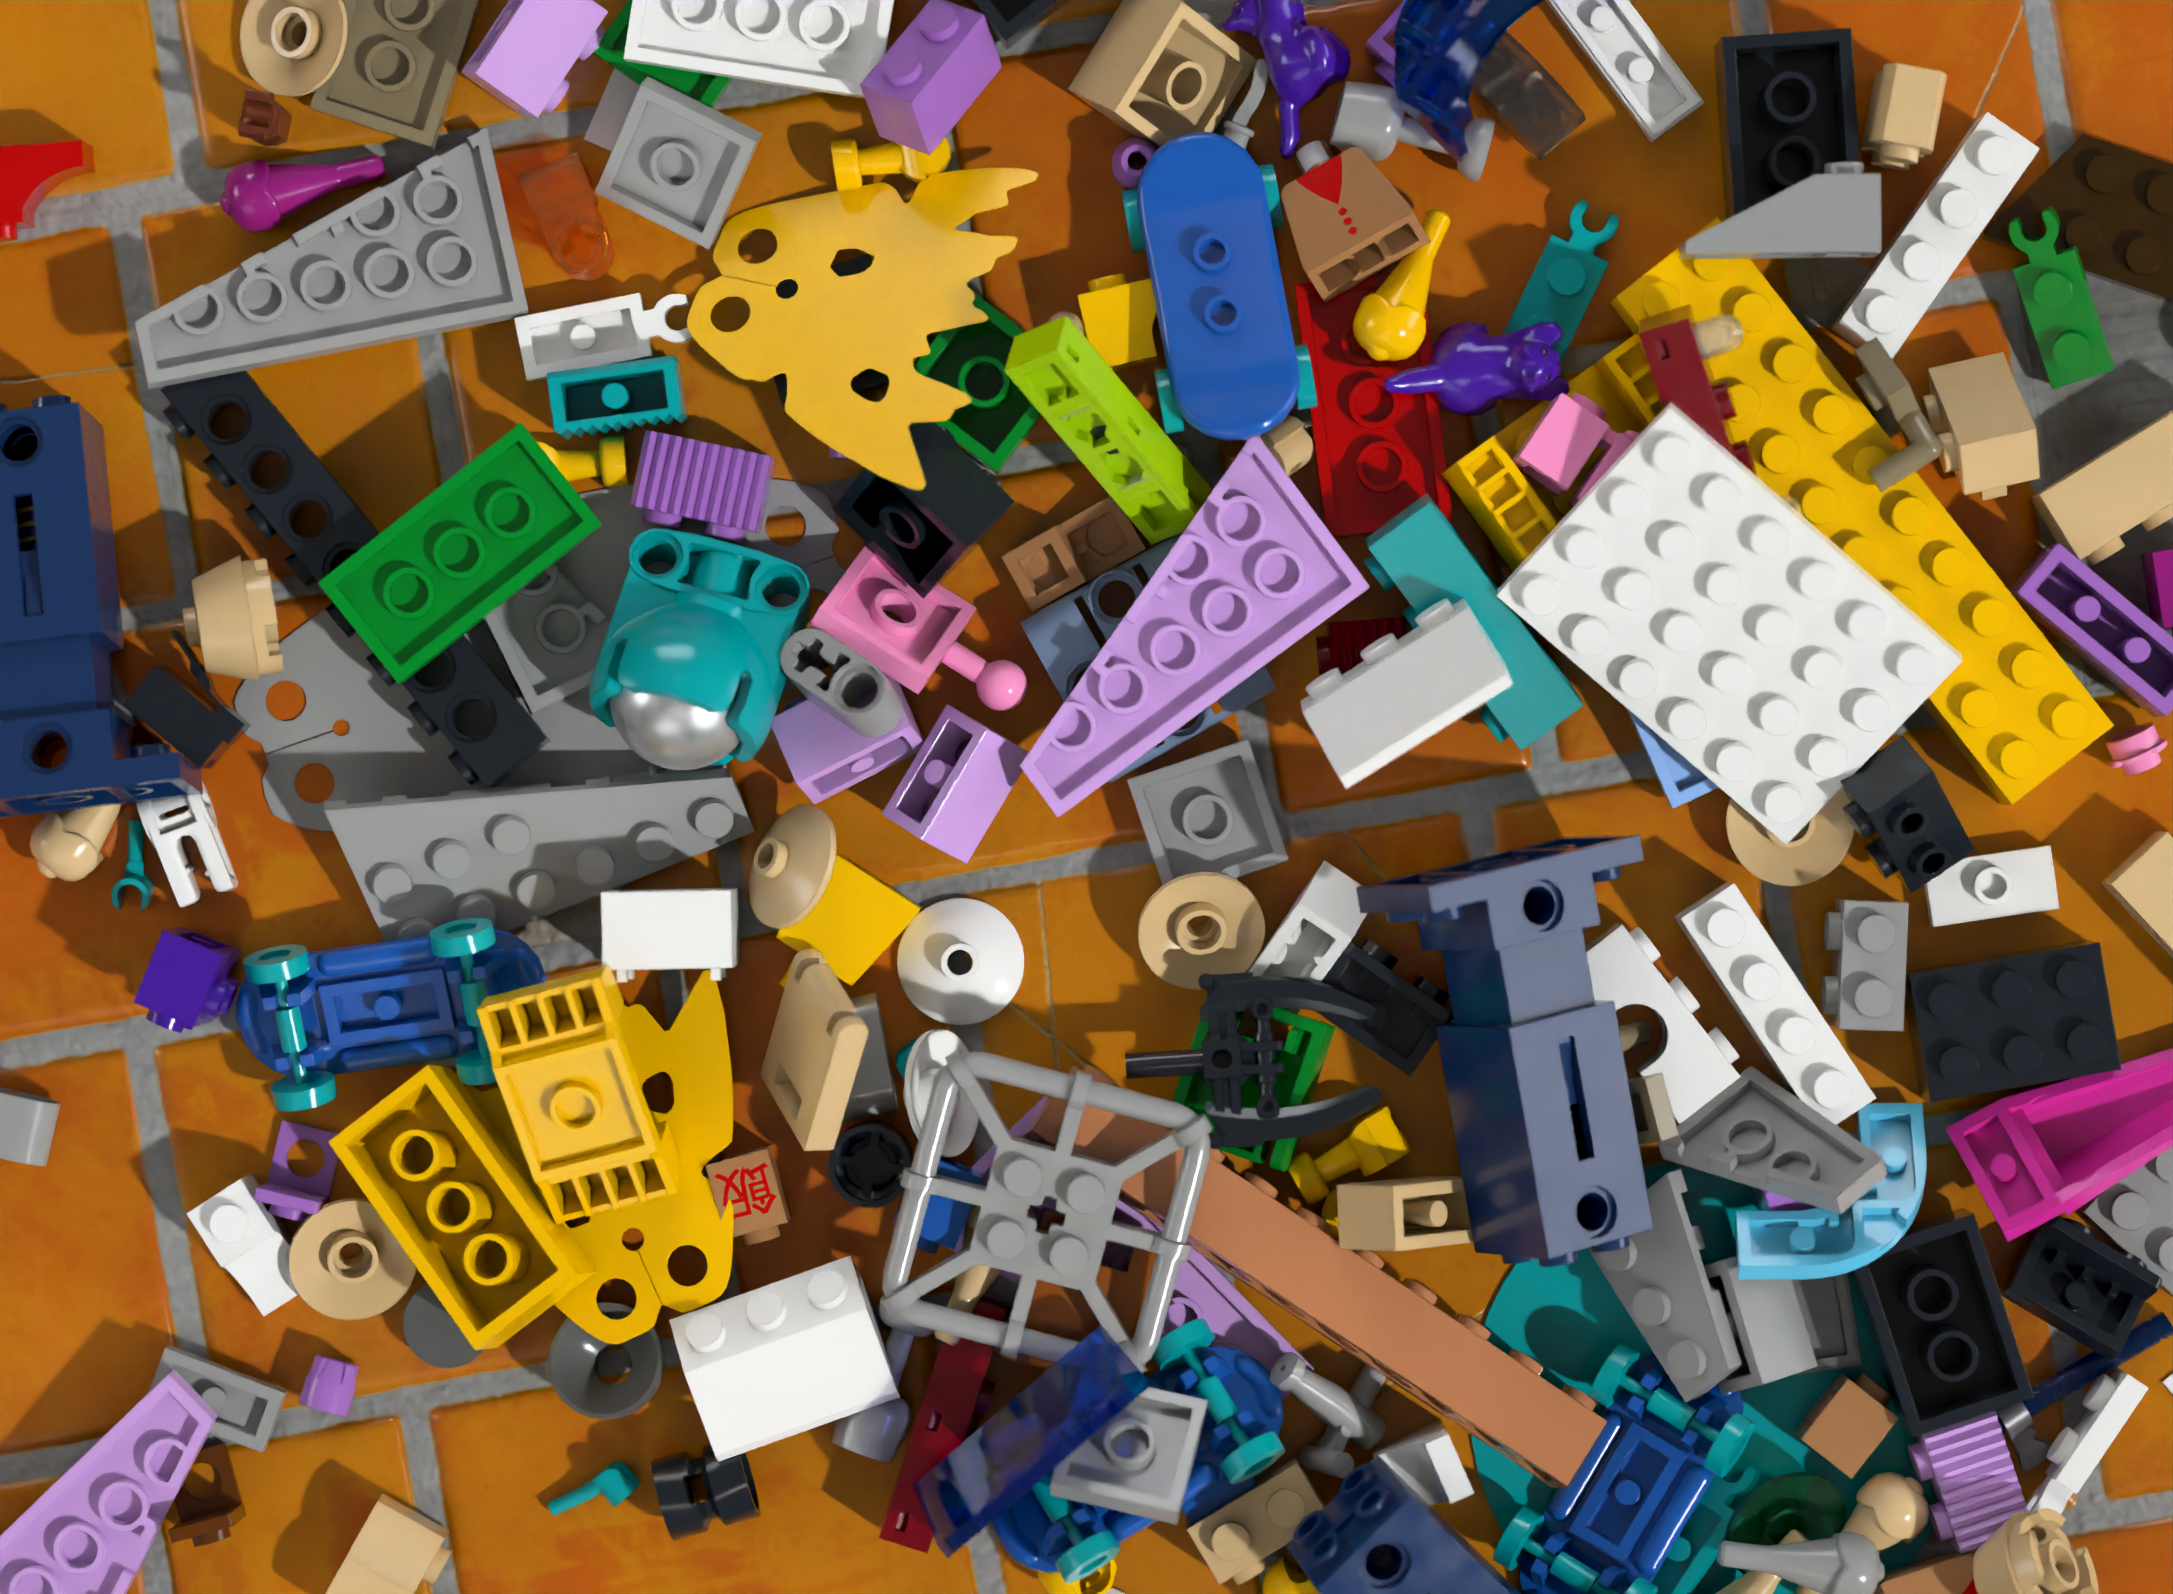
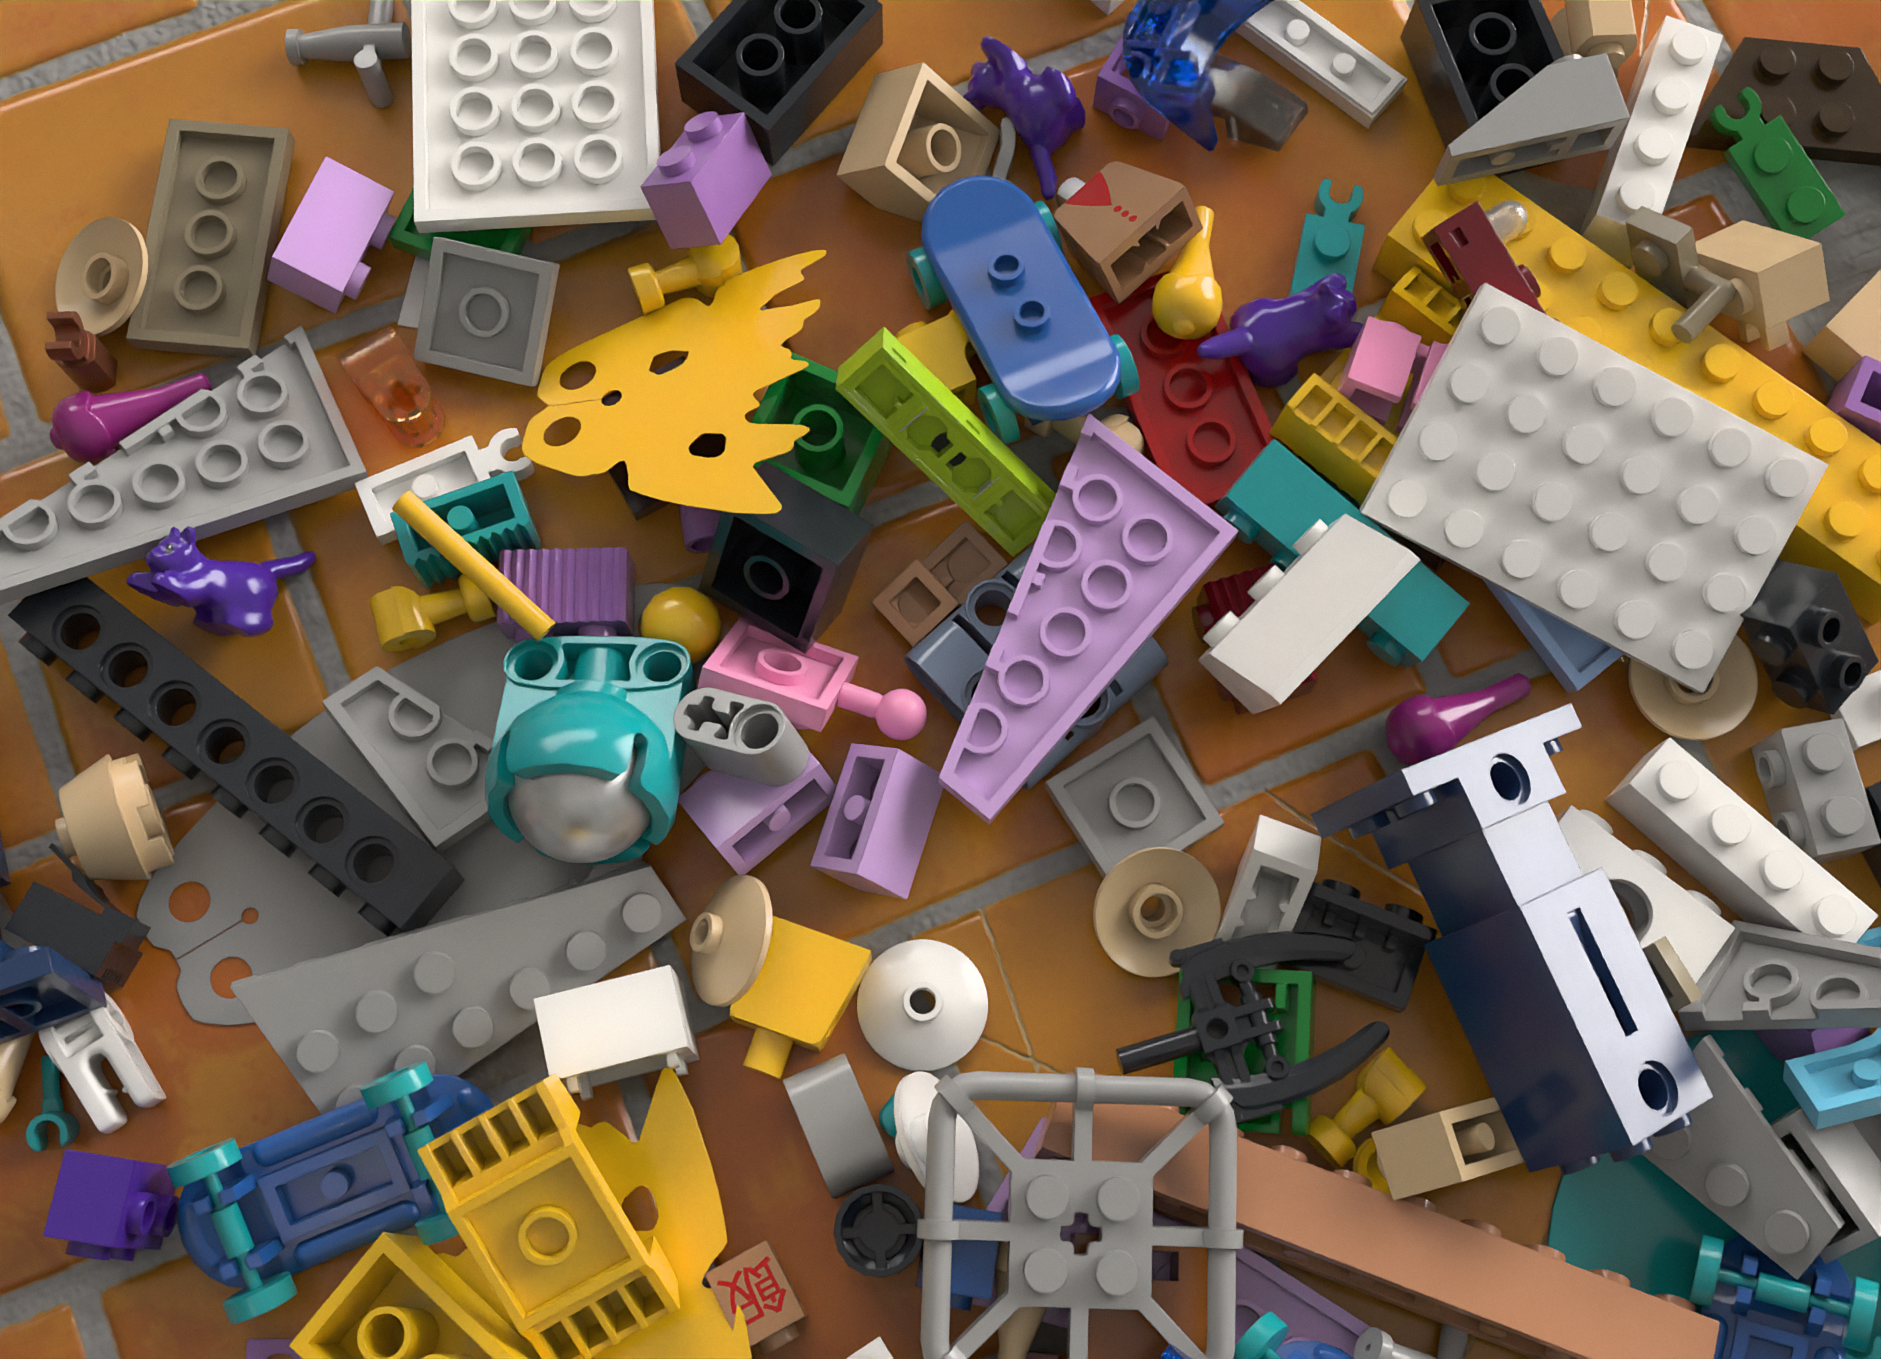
camera: 20 degrees left, 15 degrees down
green plate [318,422,602,685] -> none
tan container [760,949,868,1151] -> none
medium lavender hose [1112,138,1158,190] -> none
light grey piece [1329,81,1495,182] -> none
none -> dark purple animal [126,526,317,637]
none -> yellow piece [392,490,556,642]
none -> yellow piece [640,587,721,664]
none -> magenta piece [1385,673,1531,767]

